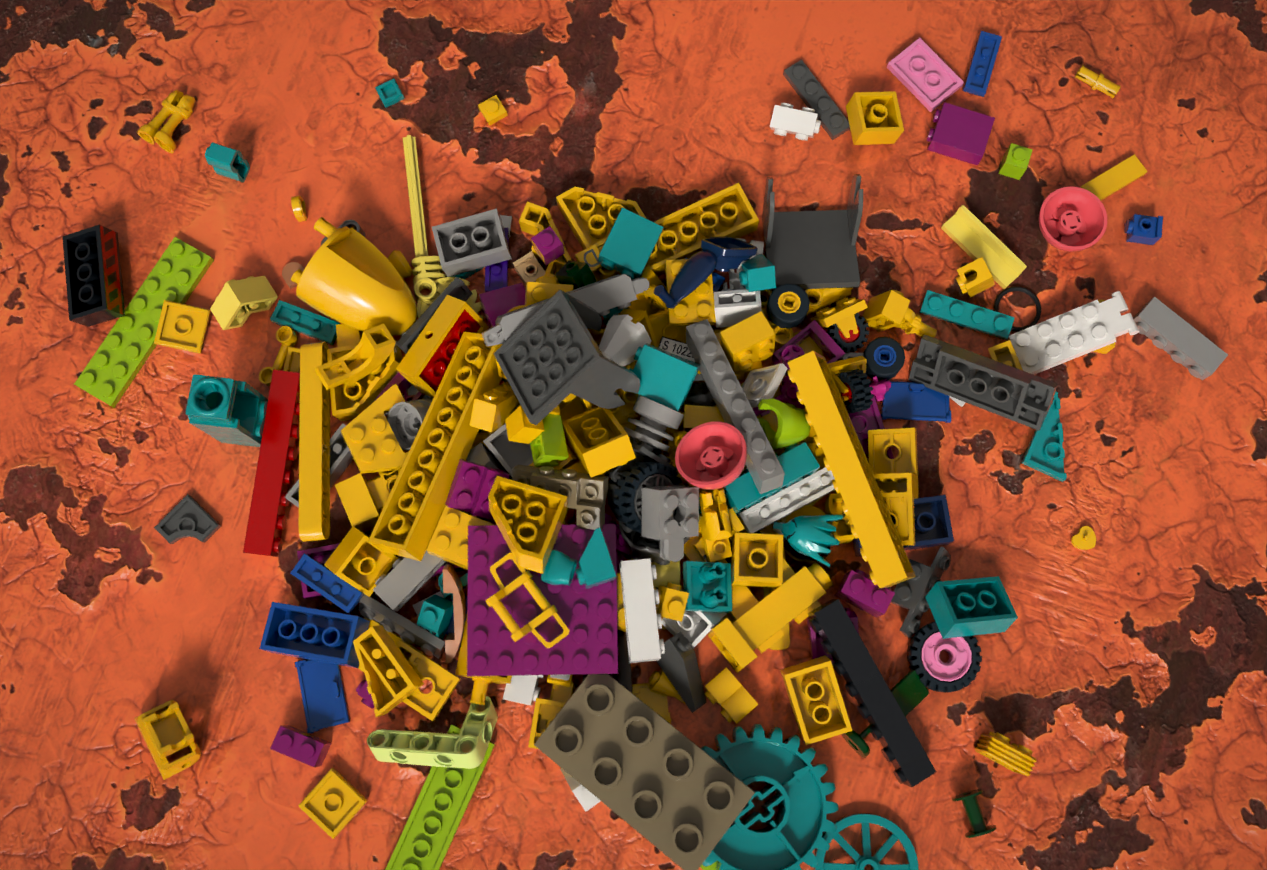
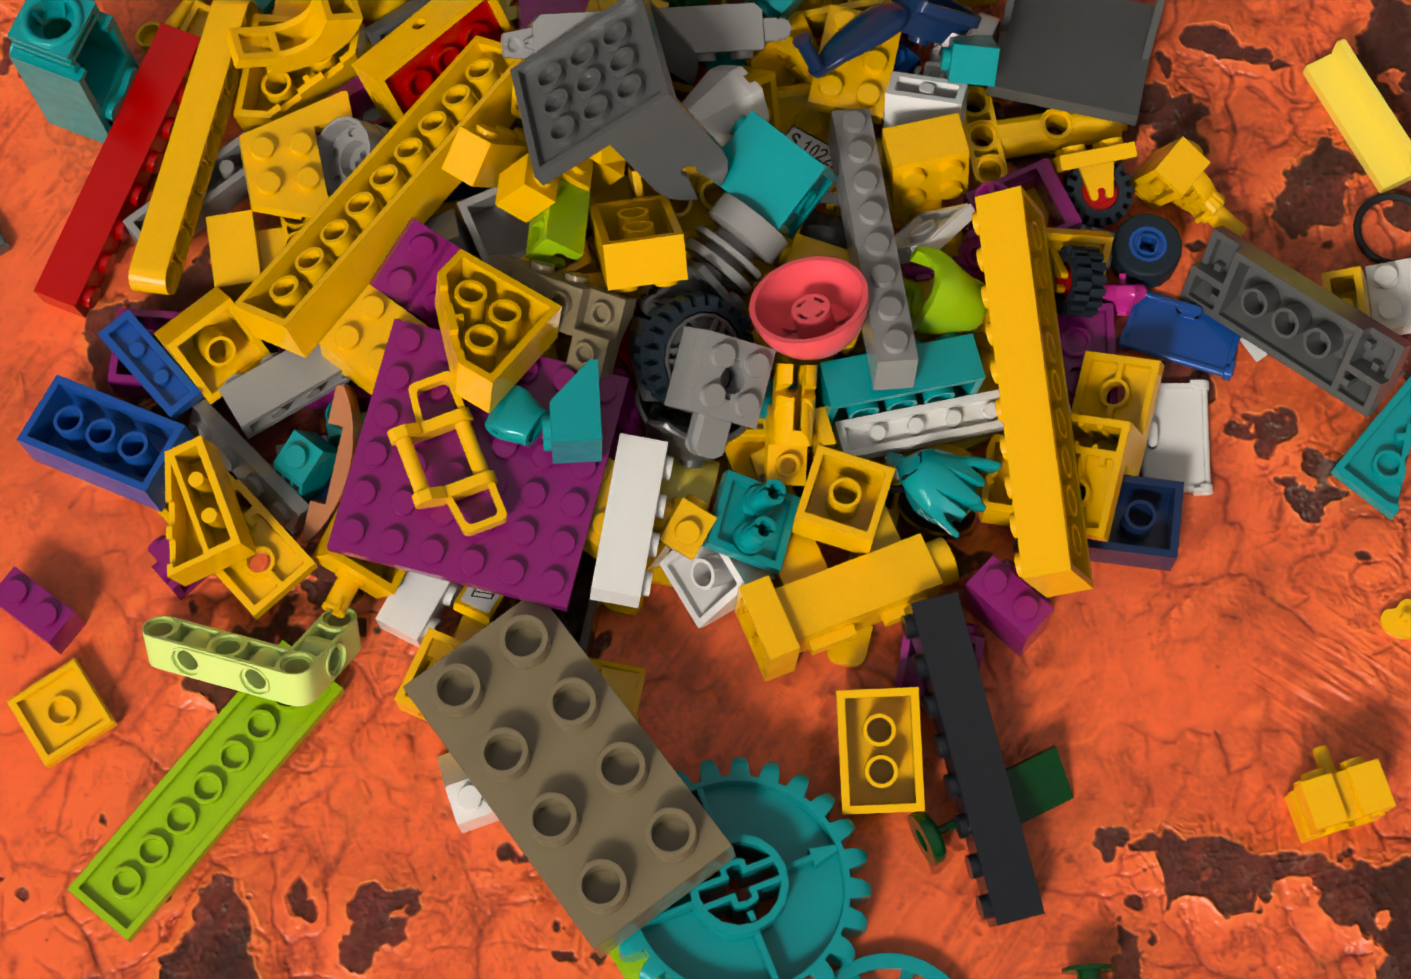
camera: 15 degrees right, 5 degrees down
blue door [295,660,350,734] -> none
yellow cone [648,669,686,704] -> none
dark grey slope [656,632,706,713] -> none
yellow brick [704,668,758,724] -> none
black wheel [767,284,810,329] -> none
dark grey bracket [891,547,951,638] -> none
wheel [907,622,982,692] -> none
teal plate [919,290,1015,340] -> none
teal brick [925,576,1018,639] -> none
yellow brick [955,257,995,297] -> none
yellow brick [974,731,1037,776] -> none
none -> white door [1141,380,1213,496]
none -> yellow brick [1284,745,1396,844]

